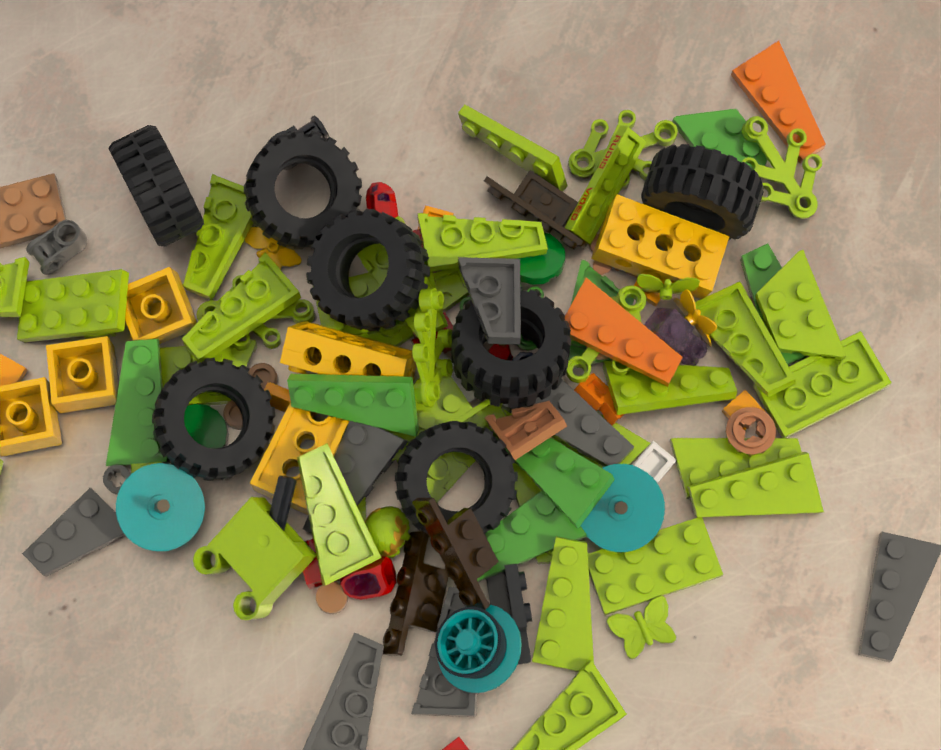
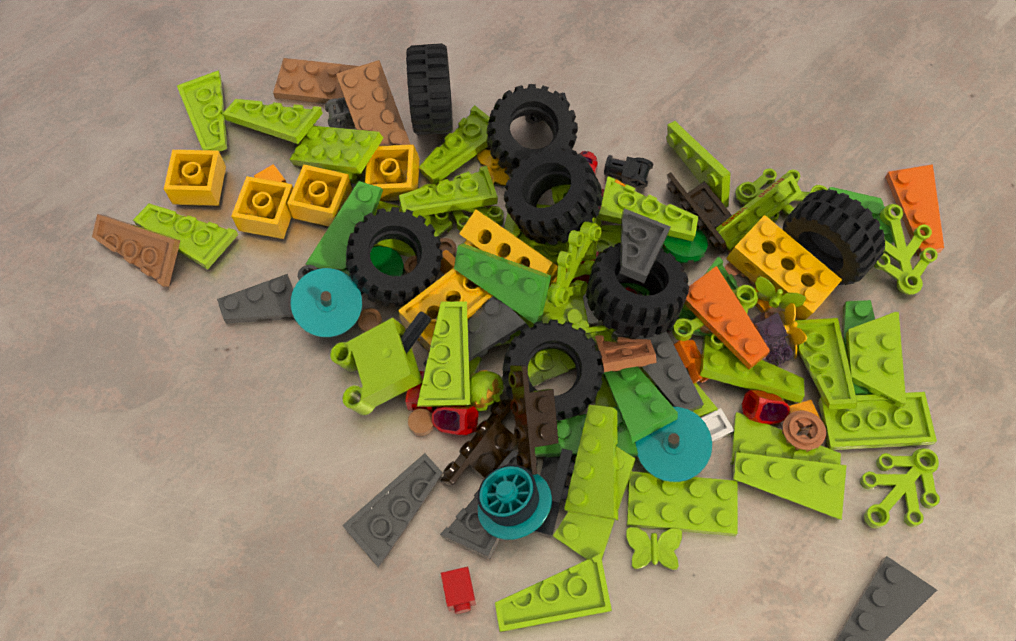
camera: 25 degrees right, 10 degrees down
none -> medium nougat plate [336,60,411,146]
none -> medium nougat tile [357,308,383,333]
none -> lime wing [564,405,618,520]
none -> black connector [604,155,654,188]
none -> red rock [741,390,790,424]
none -> lime plant [860,448,940,529]

